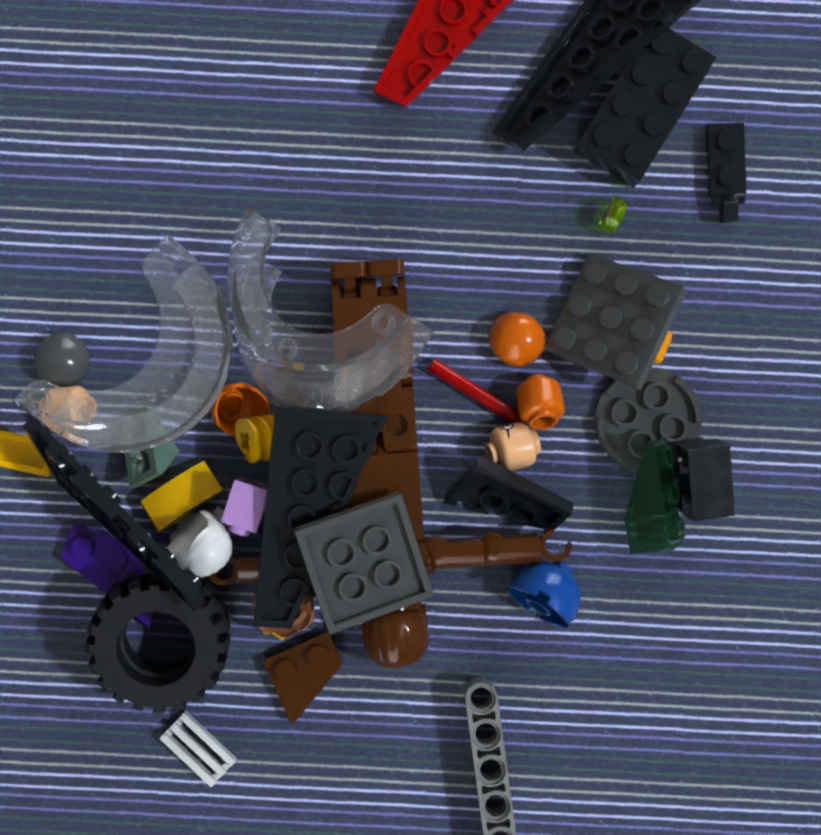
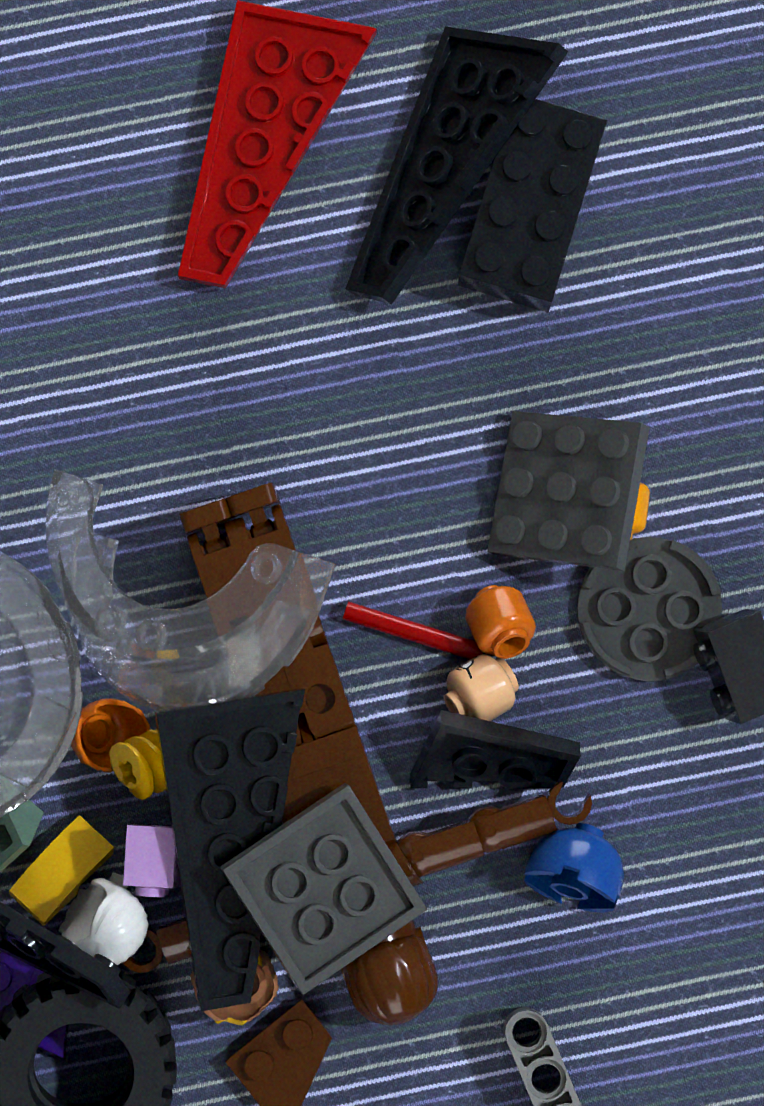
camera: 15 degrees left, 5 degrees down
orange hair [488,311,545,367] -> none
clear neon green tile [598,196,627,234] -> none
clear green slope [624,437,685,554] -> none
black hinge [706,123,746,223] -> none

